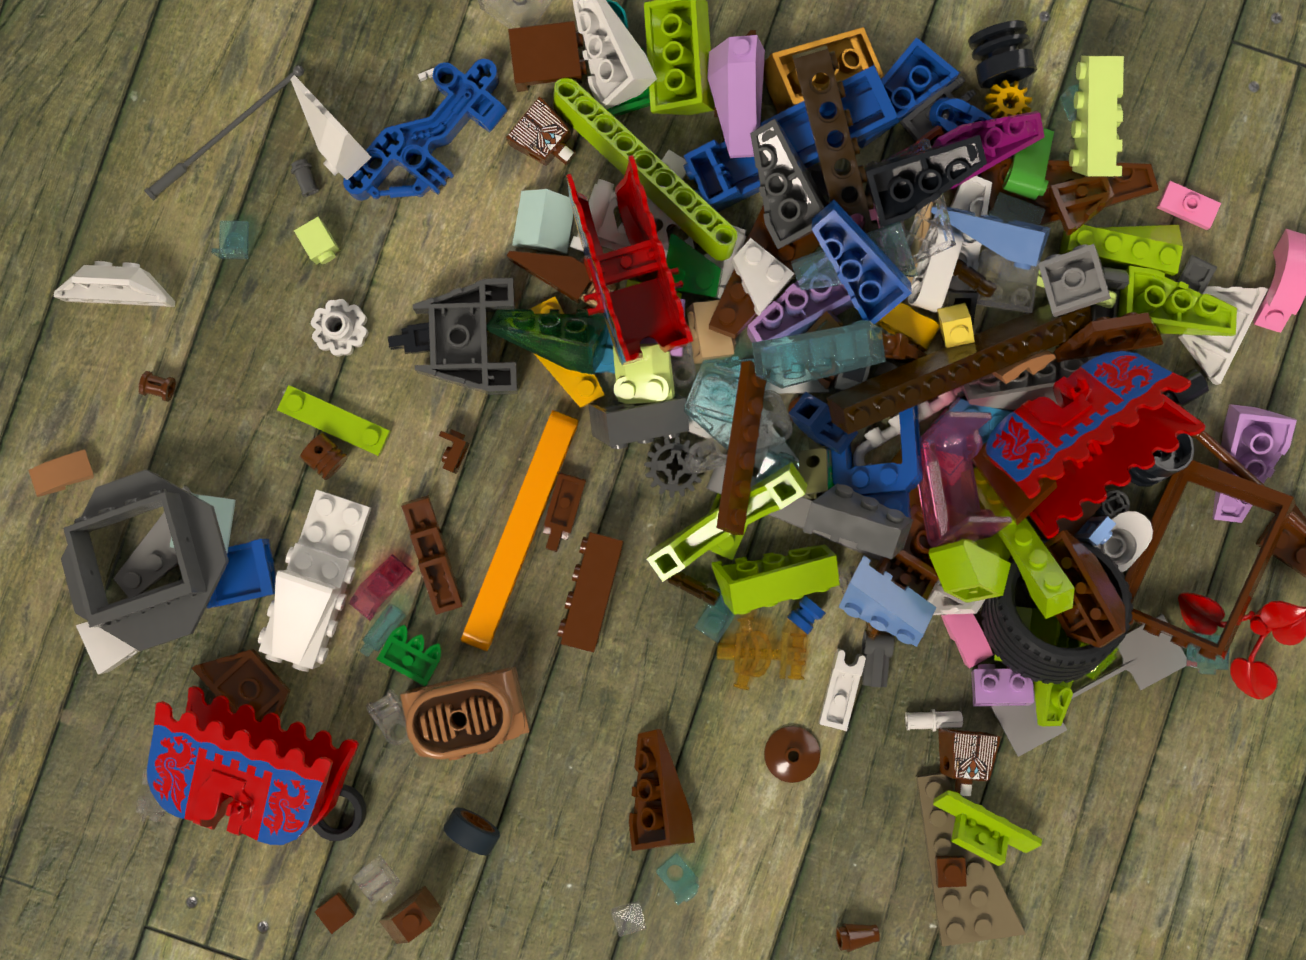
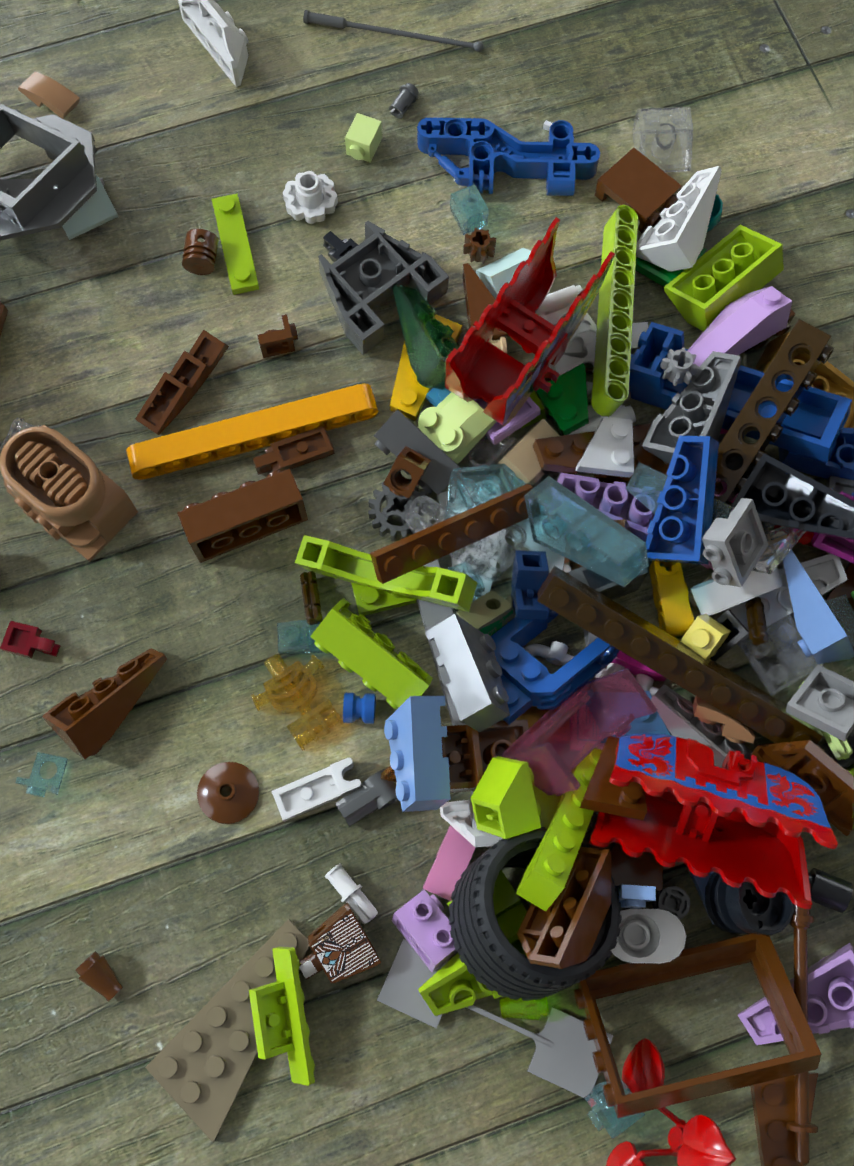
camera: 55 degrees right, 15 degrees down
reddish brown bush [139,371,176,402] -> none
blue panel [207,539,276,609] -> none
clear light blue bracket [211,221,249,259] -> none
white wedge [258,490,371,672] -> none
white wedge [291,75,371,180] -> none
clear pink slope [349,554,413,621] -> none
clear light blue cylinder [360,603,406,657] -> none
green plate [376,625,441,687] -> none
reddish brown torso [506,96,576,166] -> none
reddish brown plate [872,332,927,363] -> none
reddish brown plate [935,855,967,888] -> none
none -> dark red plate [0,621,61,659]
none -> reddish brown brick [383,446,432,499]
none -> clear light blue brick [450,184,489,235]
none -> reddish brown gear [463,228,496,264]
none -> light grey gear [660,348,699,386]
none -> light grey plate [702,498,768,587]

